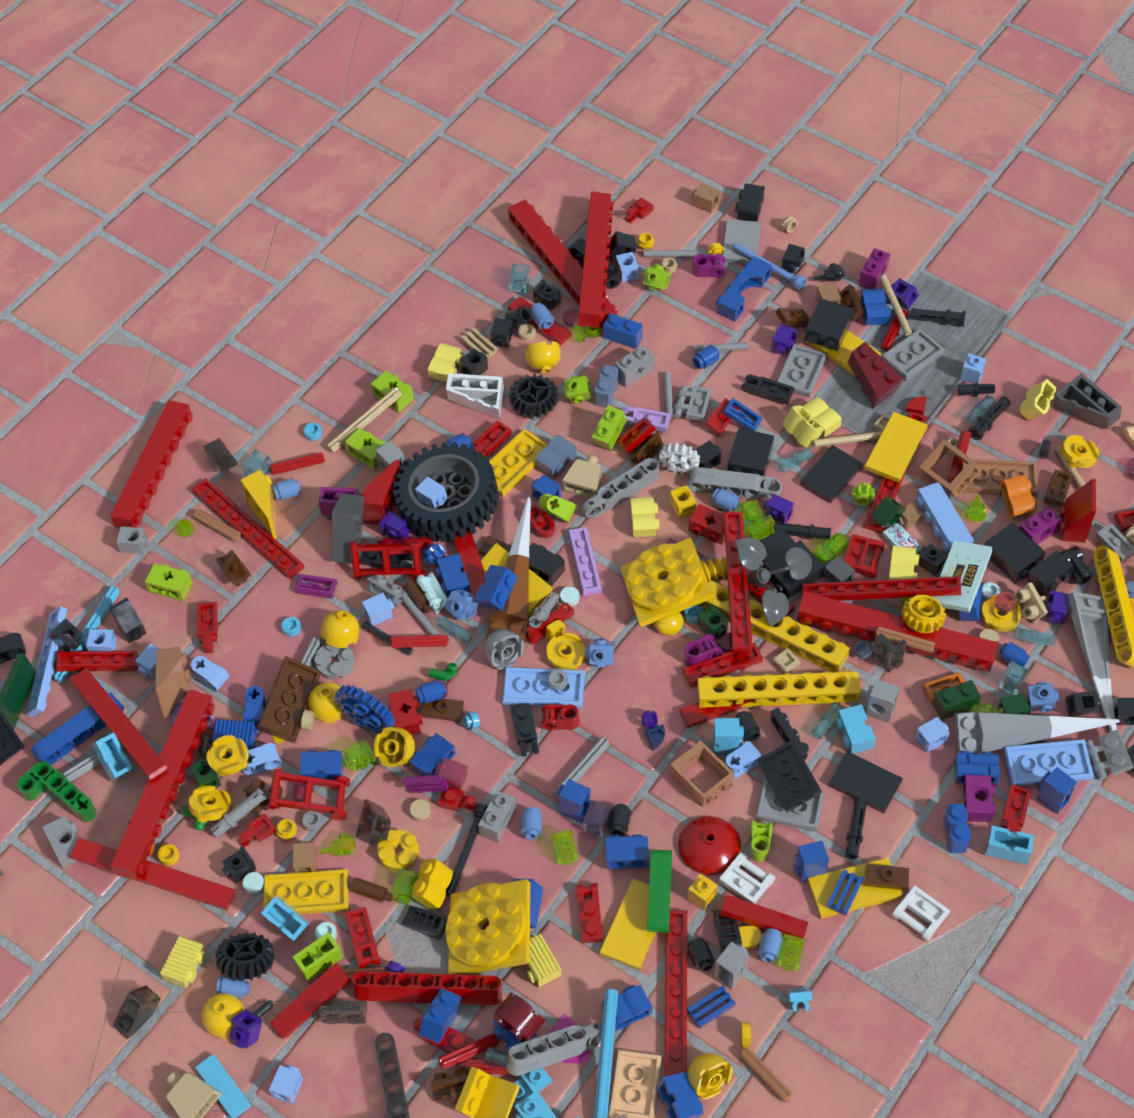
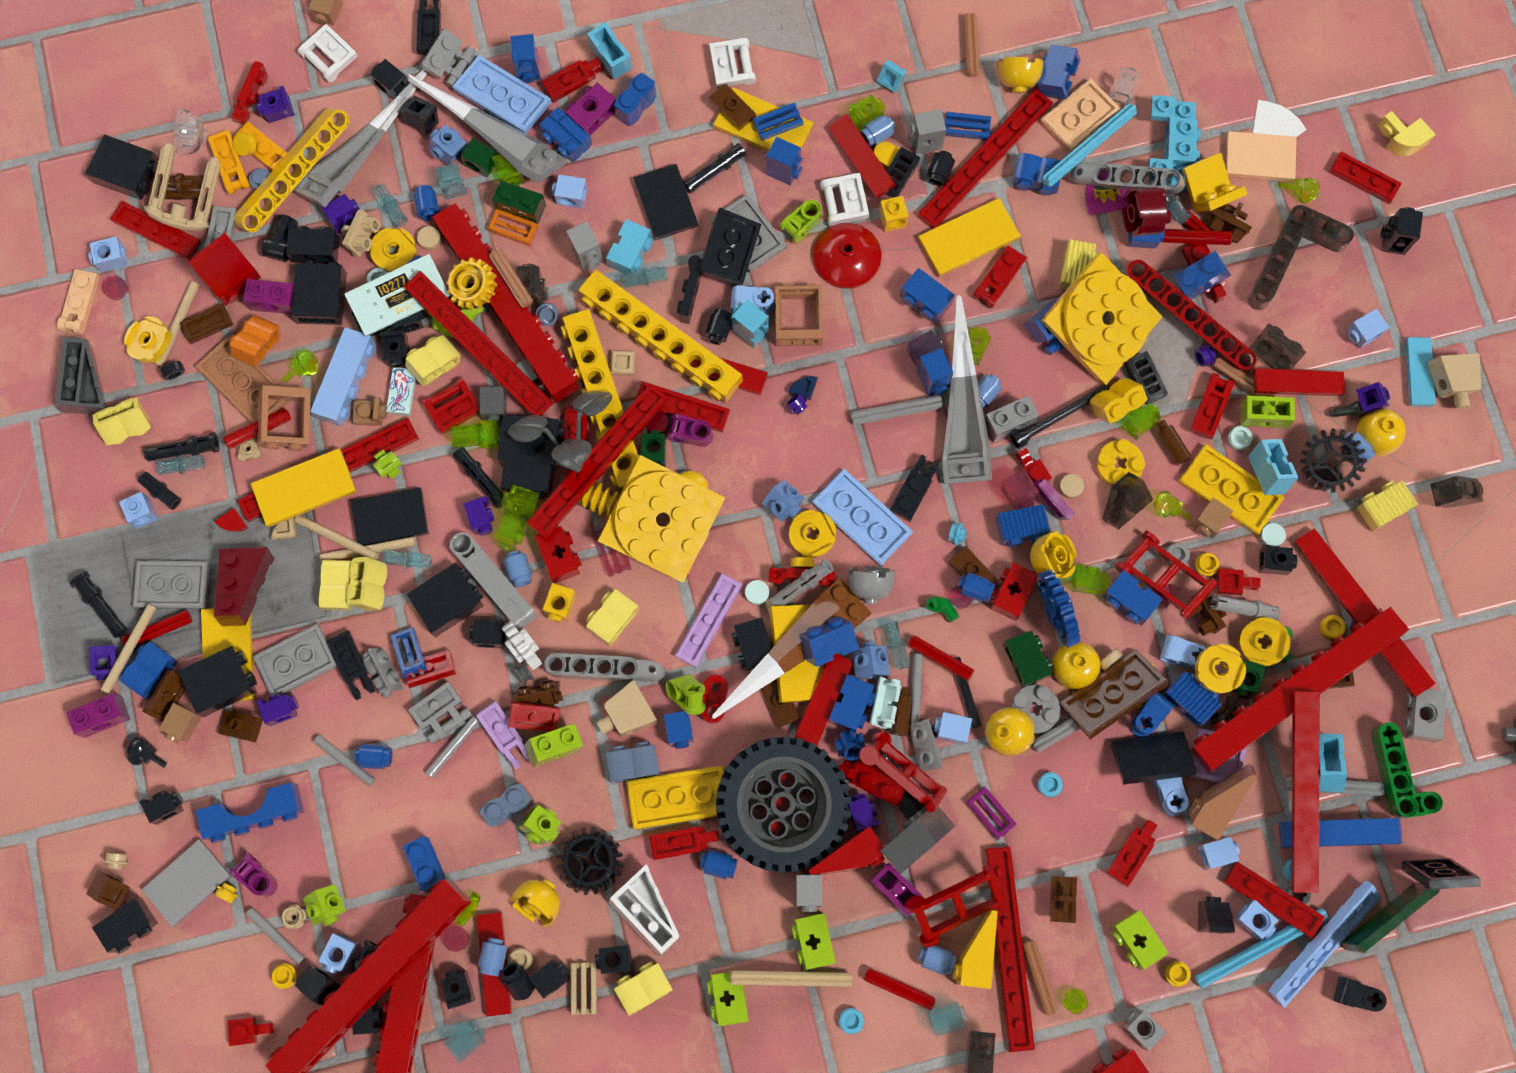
camera: 140 degrees left, 20 degrees up
black brick [50,618,83,651] -> none
light blue brick [415,477,447,509] -> none
red piece [541,704,580,730] -> none
light grey tile [548,670,568,691] -> none
black brick [608,804,632,836] -> none
light grey brick [615,345,655,387] -> none
green beam [647,849,672,933] -> none
medium nougat brick [692,183,720,213] -> none
medium blue piece [732,243,807,291] -> none
yellow tile [741,1022,751,1048] -> none
dark green brick [871,497,906,527] -> none
clear pink tile [995,592,1016,612] -> none
none -> reddish brown brick [86,871,130,910]
none -> tan bar [320,536,416,563]
none -> light grey hinge [363,648,404,698]
none -> red piece [905,864,1006,947]
none -> light grey plate [942,295,992,484]
none -> dark green brick [1003,630,1053,688]
none -> black tile [1111,732,1197,785]
none -> yellow plate [1165,961,1191,987]

